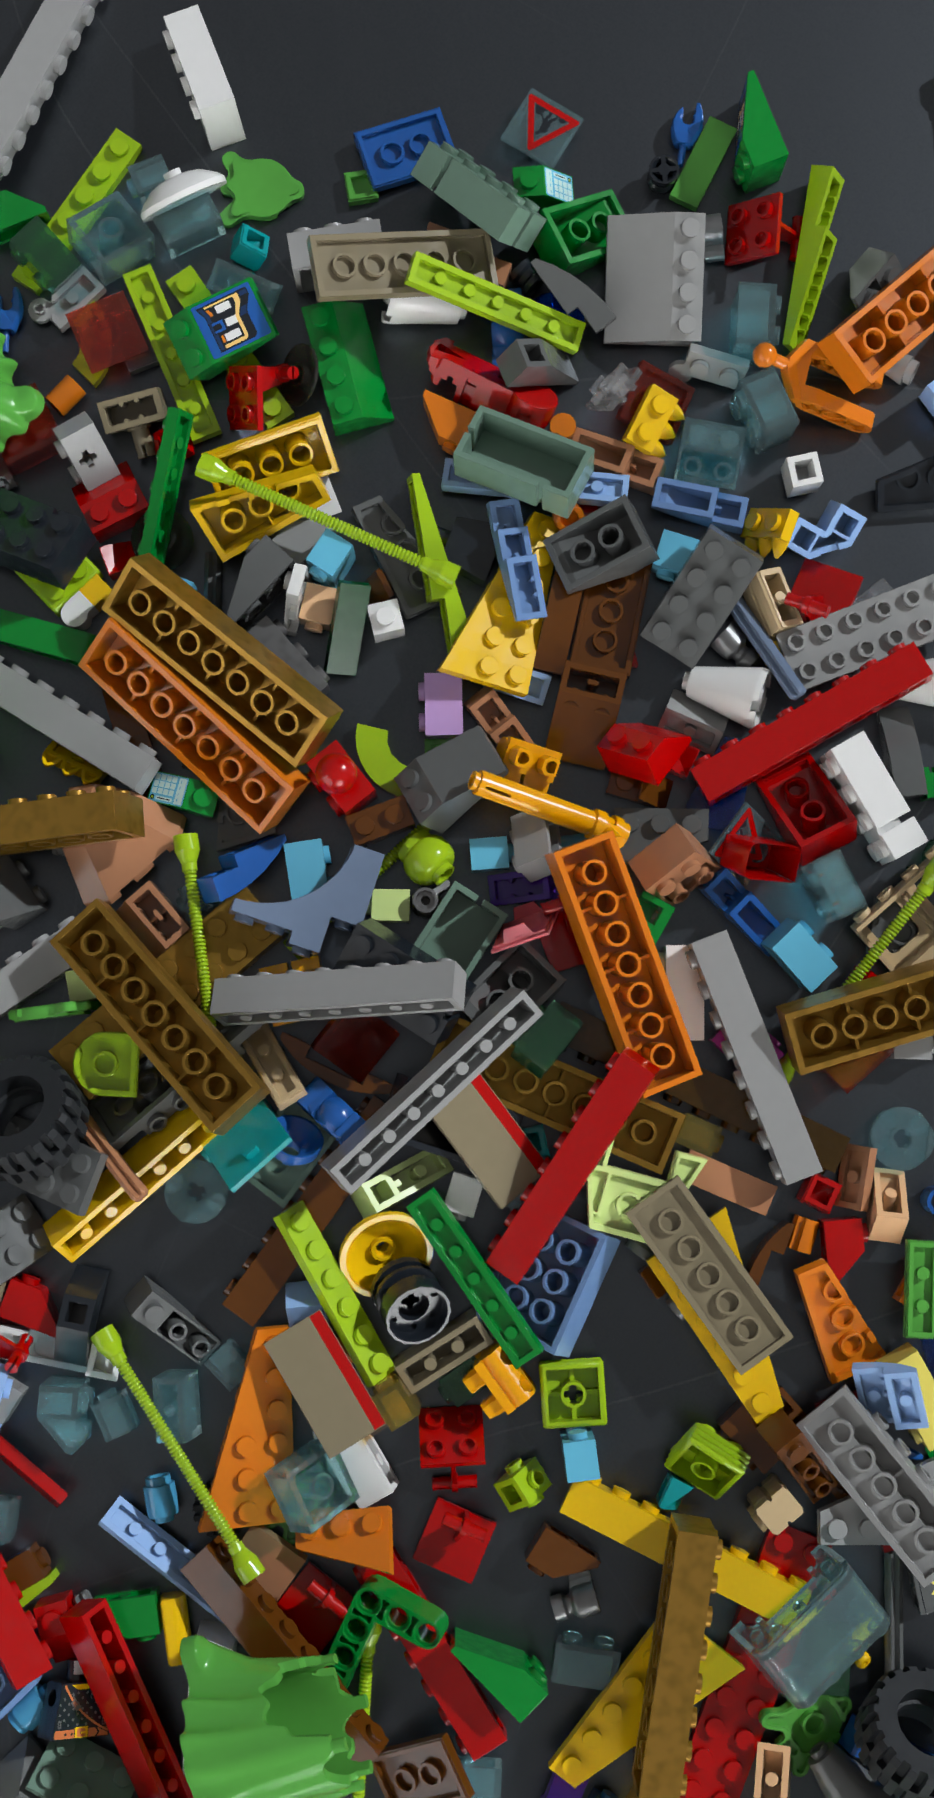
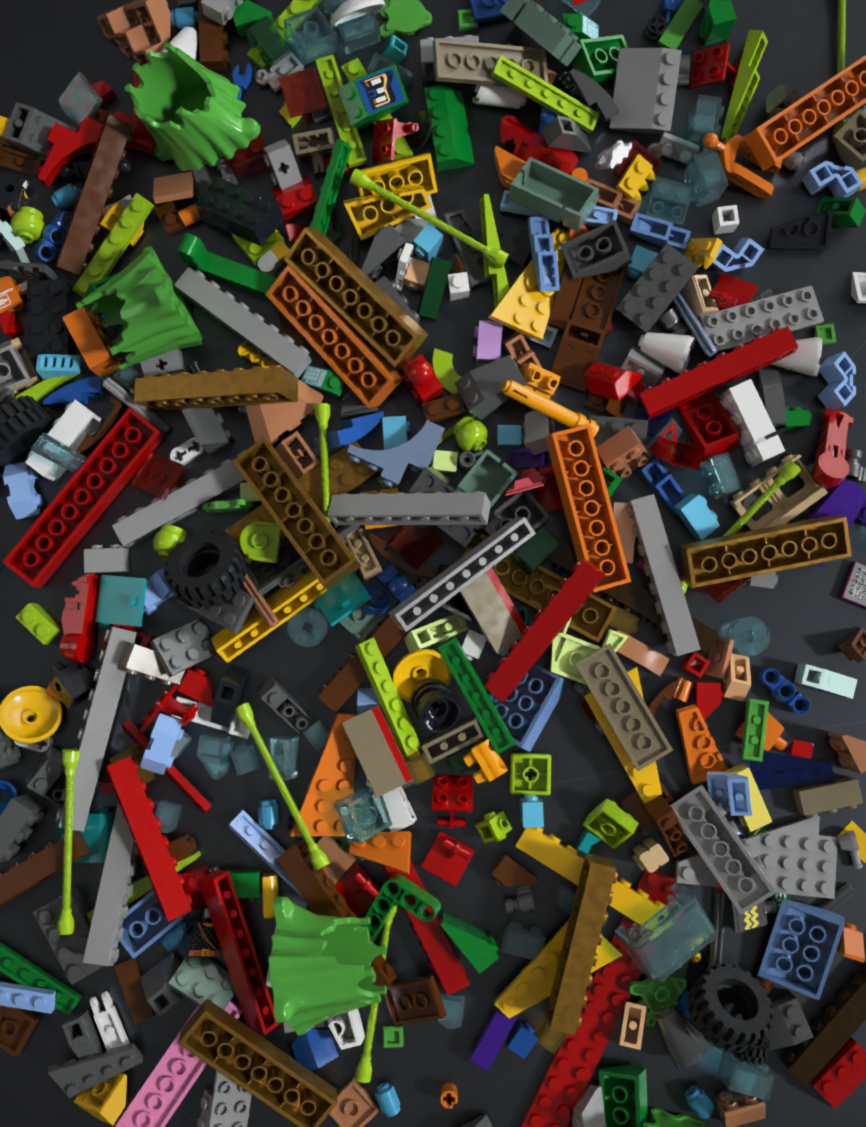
camera: 10 degrees right, 0 degrees up
orange piece [45,375,86,417] -> none

